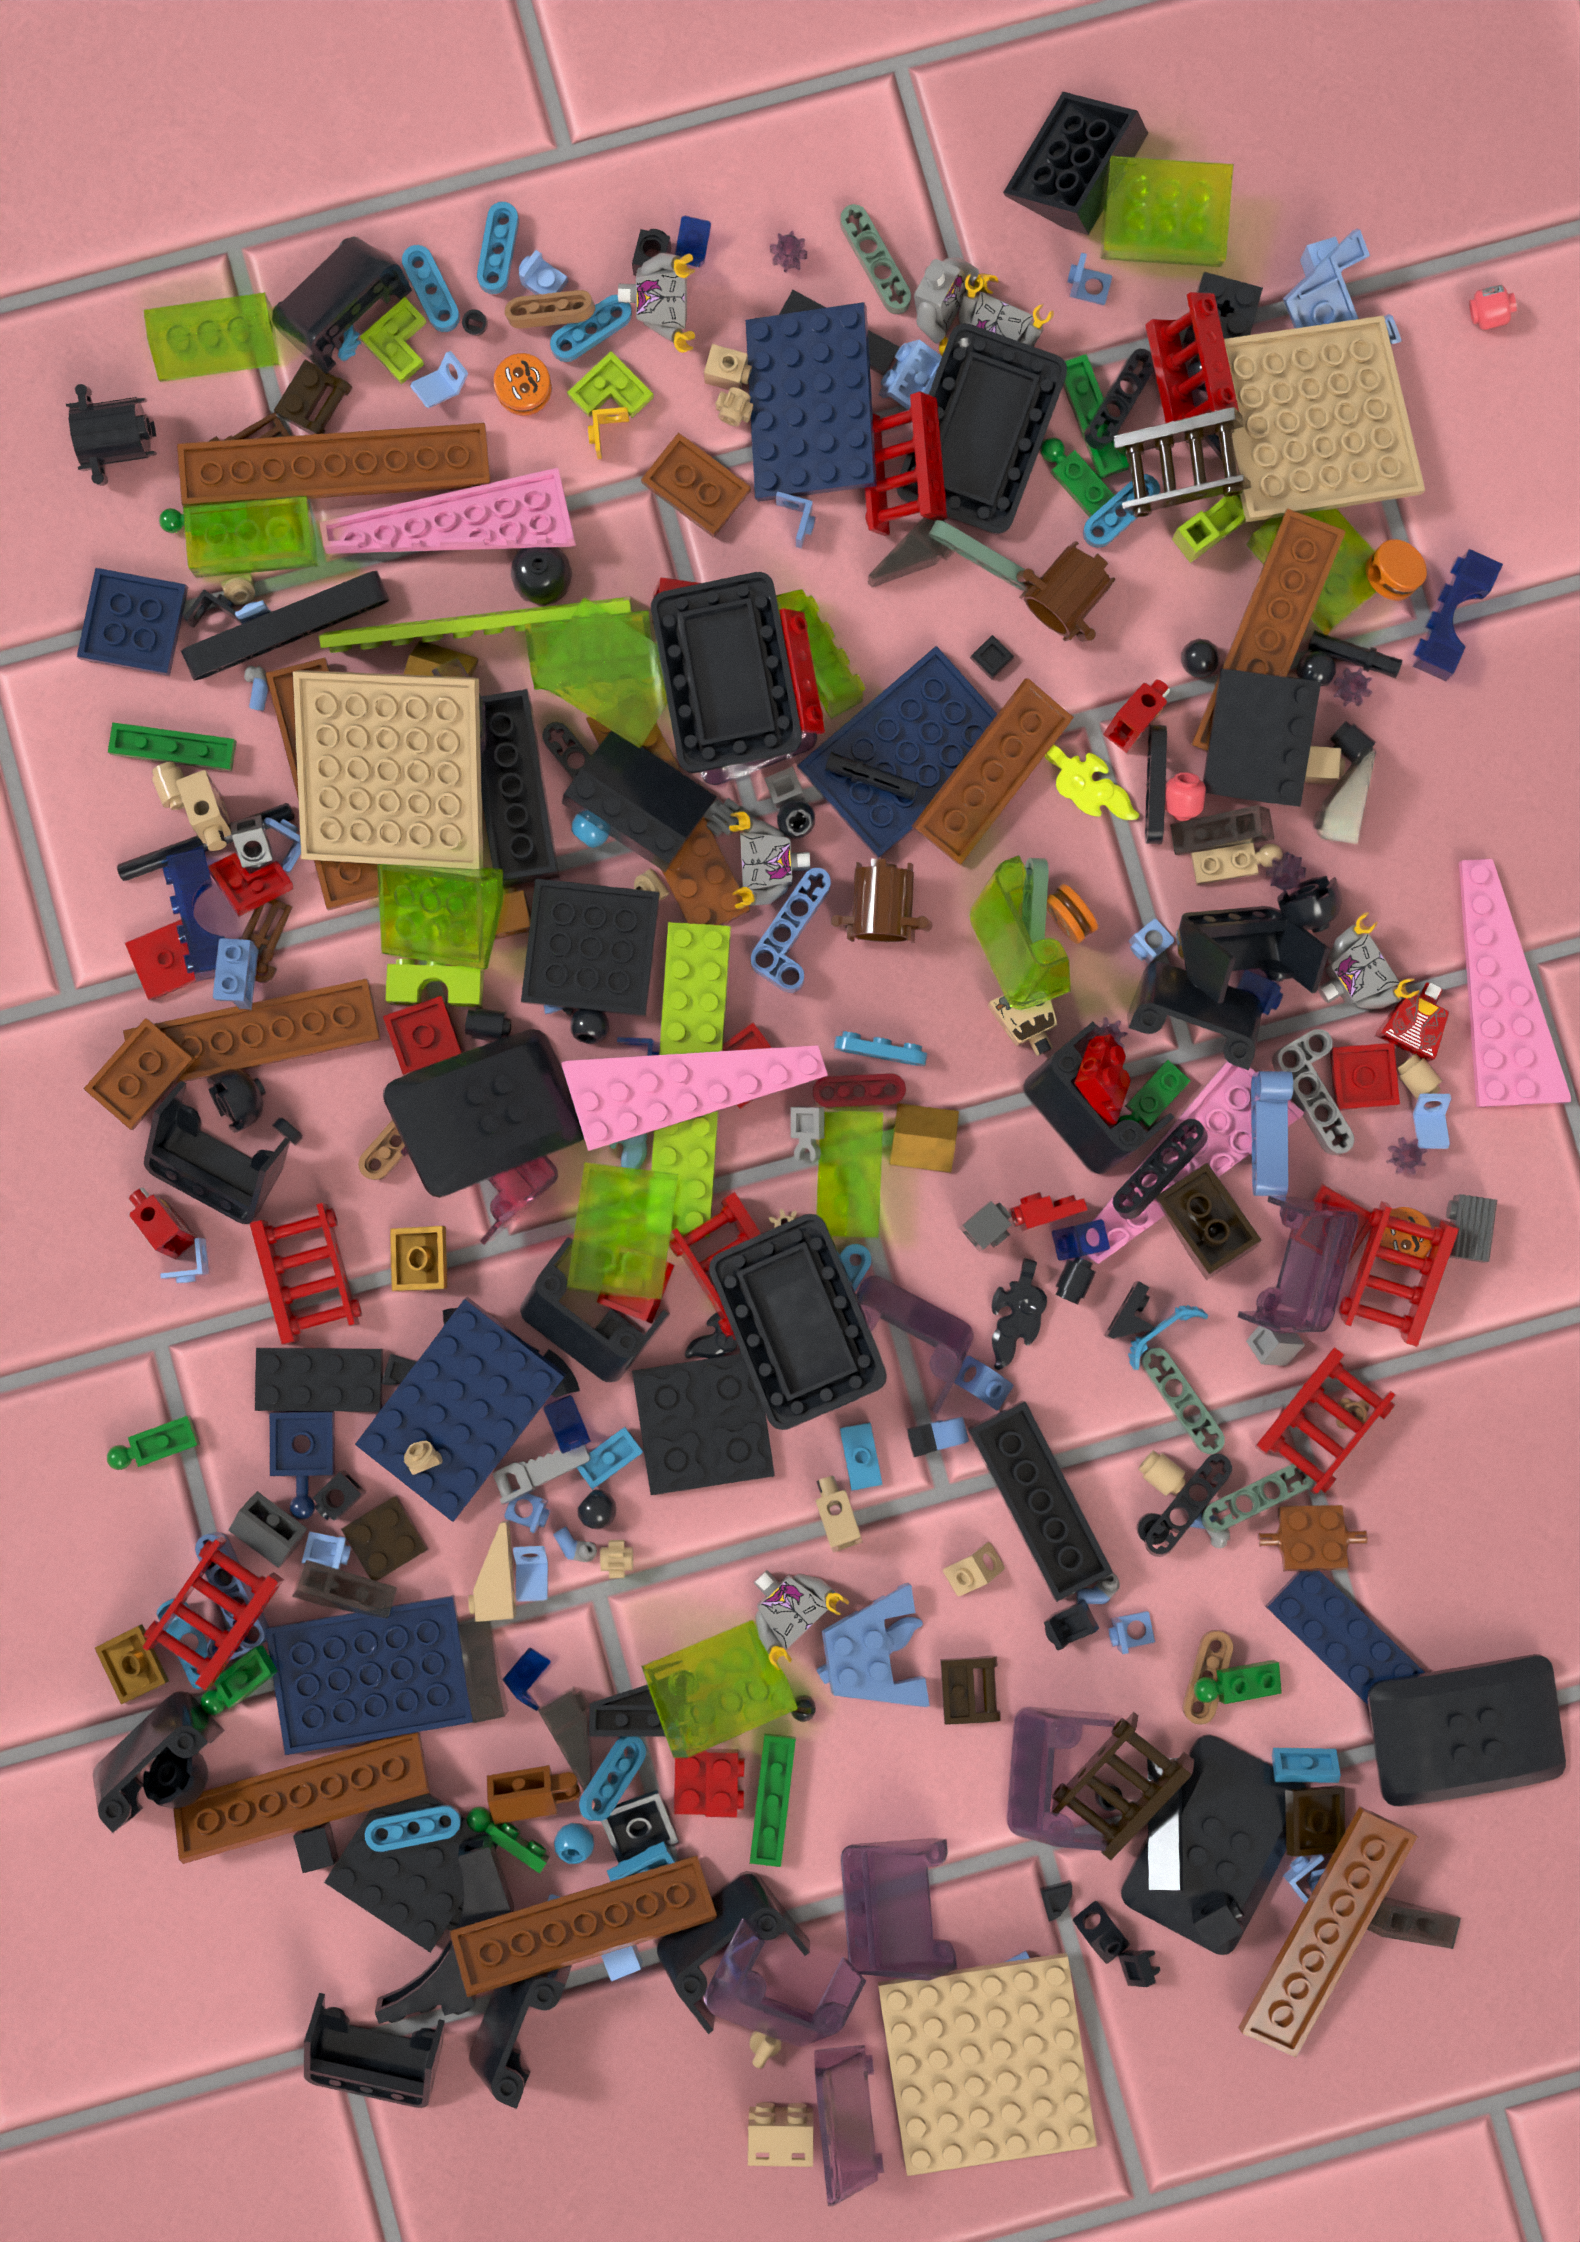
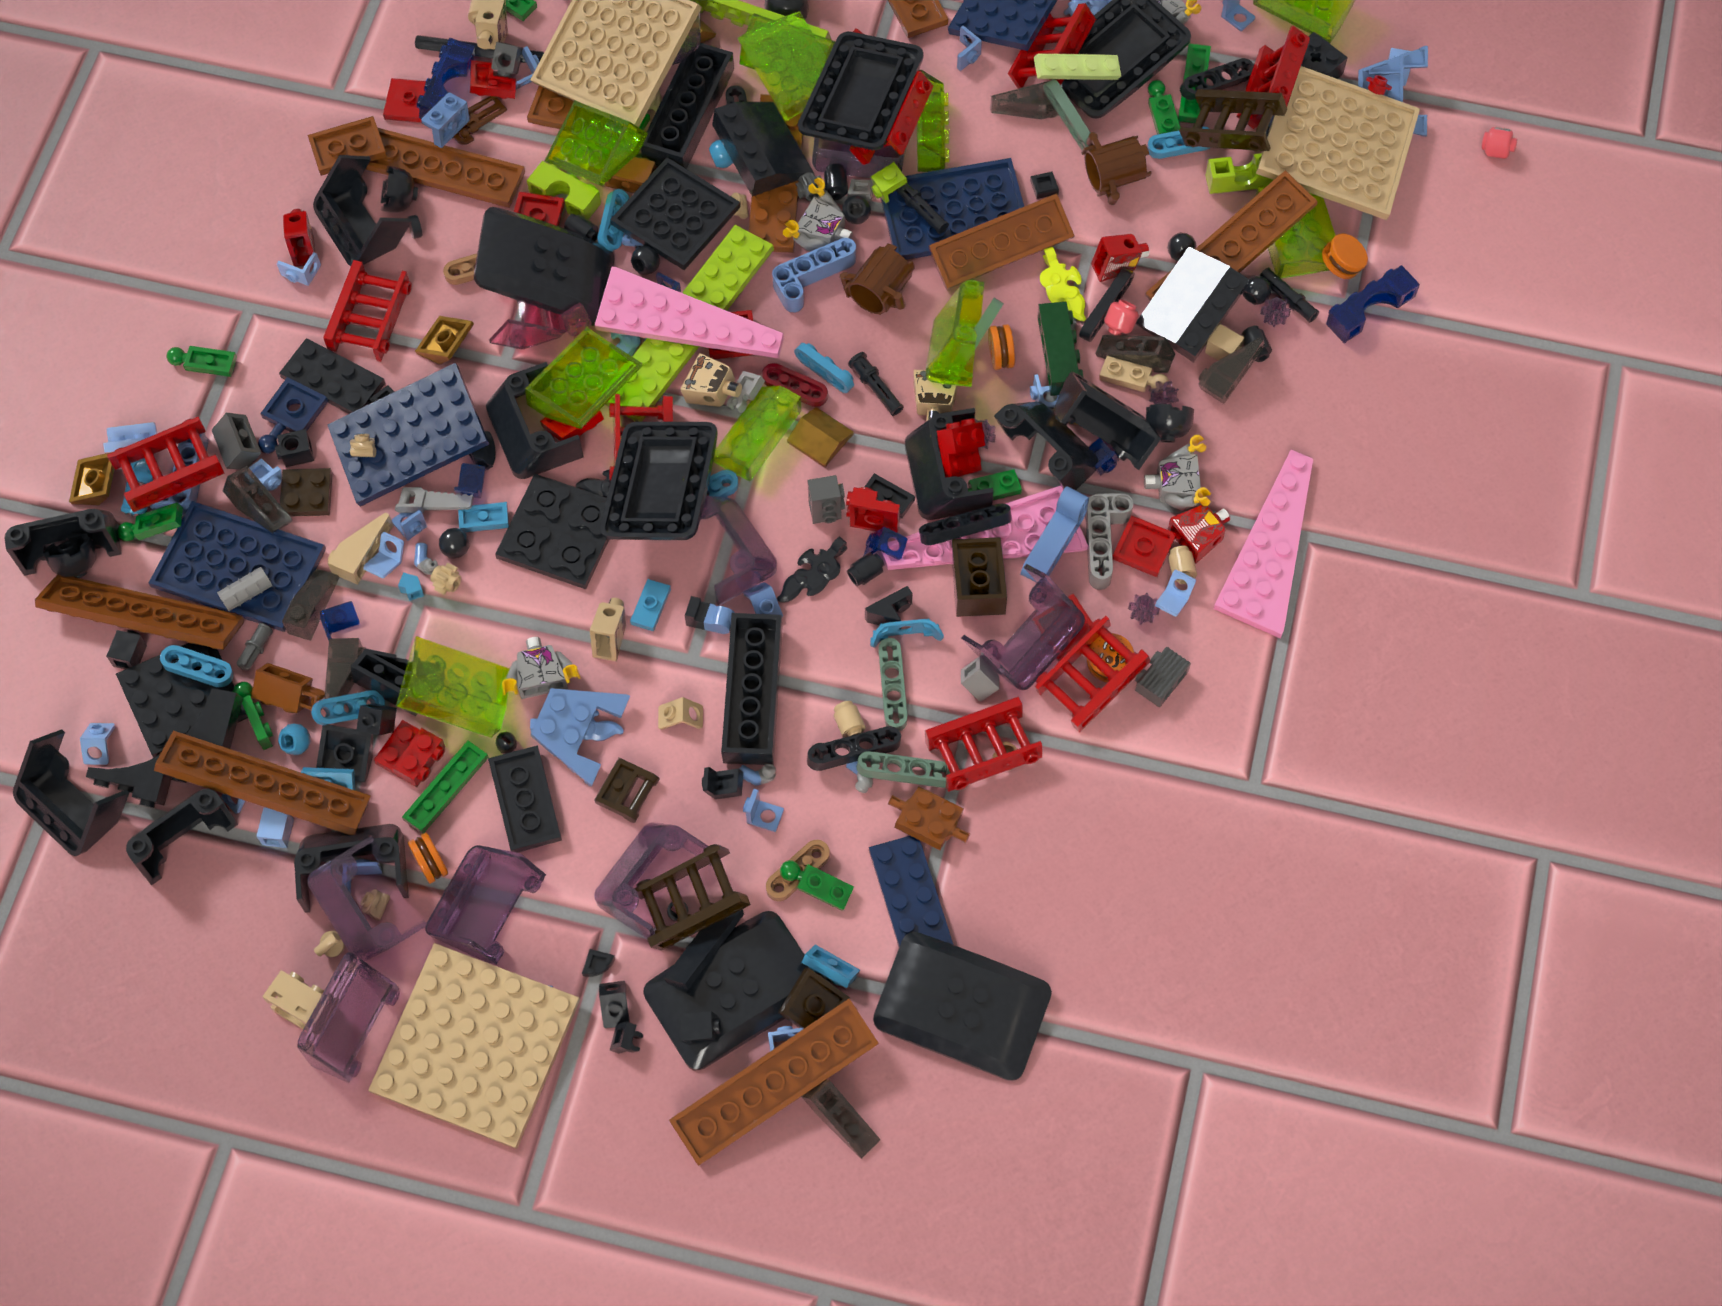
camera: 30 degrees right, 20 degrees down
none -> light blue bracket [80,723,115,765]
none -> light blue bracket [103,422,157,453]
none -> light grey axle [217,567,272,611]
none -> dark grey axle [237,623,273,671]
none -> black brick [356,703,397,735]
none -> tan plate [361,889,390,921]
none -> dark azure piece [398,572,424,601]
none -> orange head [408,833,448,884]
none -> black plate [488,745,562,854]
none -> clear pink plate [560,303,594,347]
none -> dark azure plate [598,189,629,251]
none -> tan torso [680,353,742,407]
none -> black brick [824,164,848,200]
none -> black pin [848,352,904,416]
none -> black plate [864,473,915,518]
none -> lime bracket [871,162,907,204]
none -> yellowish green plate [1034,54,1121,80]
none -> dark green brick [1037,301,1084,396]
none -> red plate [1366,75,1392,95]

